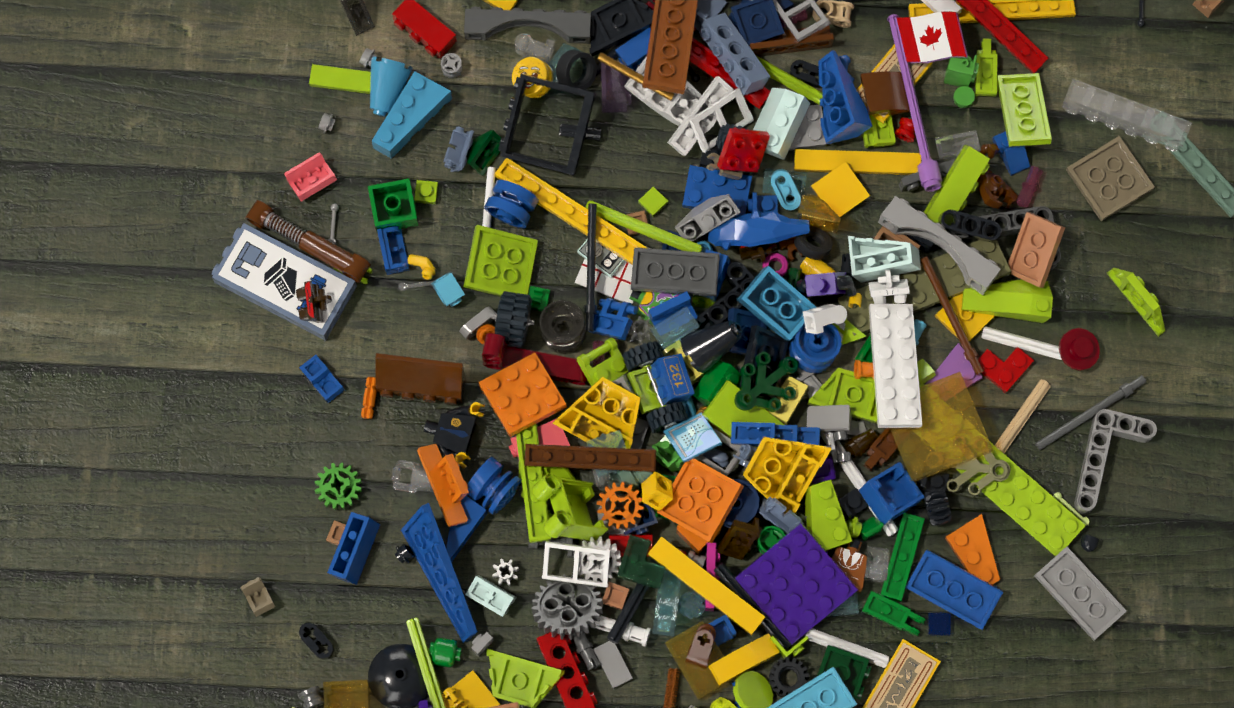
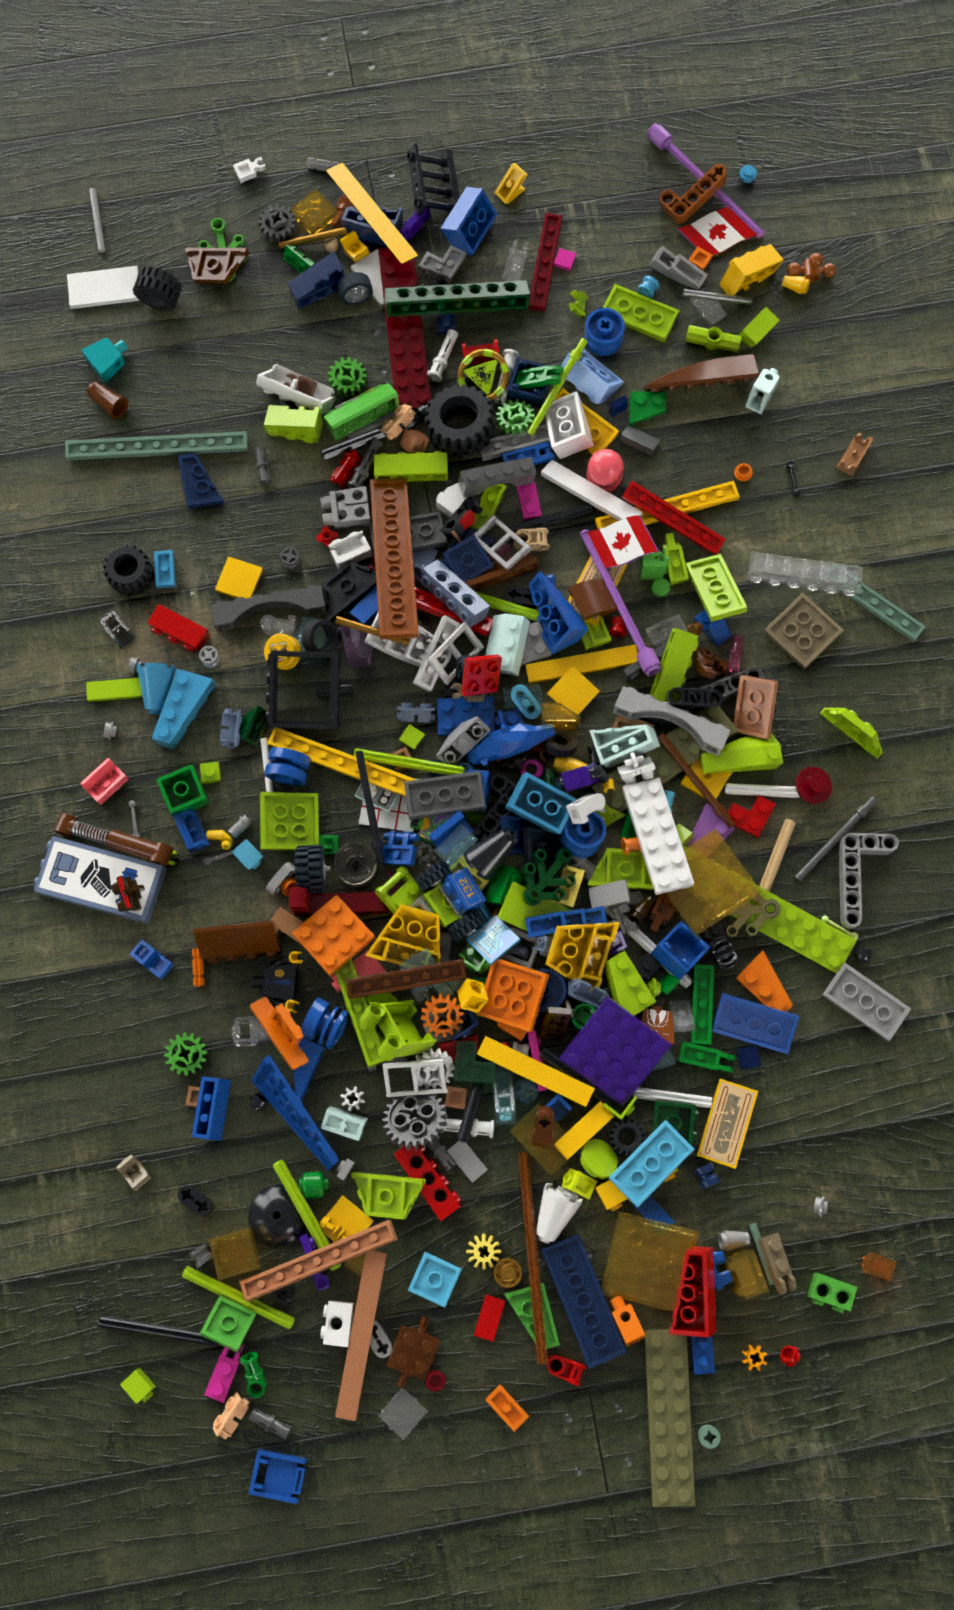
camera: 10 degrees left, 0 degrees up
none -> light grey pin [228,815,252,839]
none -> medium nougat tile [270,907,304,944]
none -> sand blue hinge [397,703,436,723]

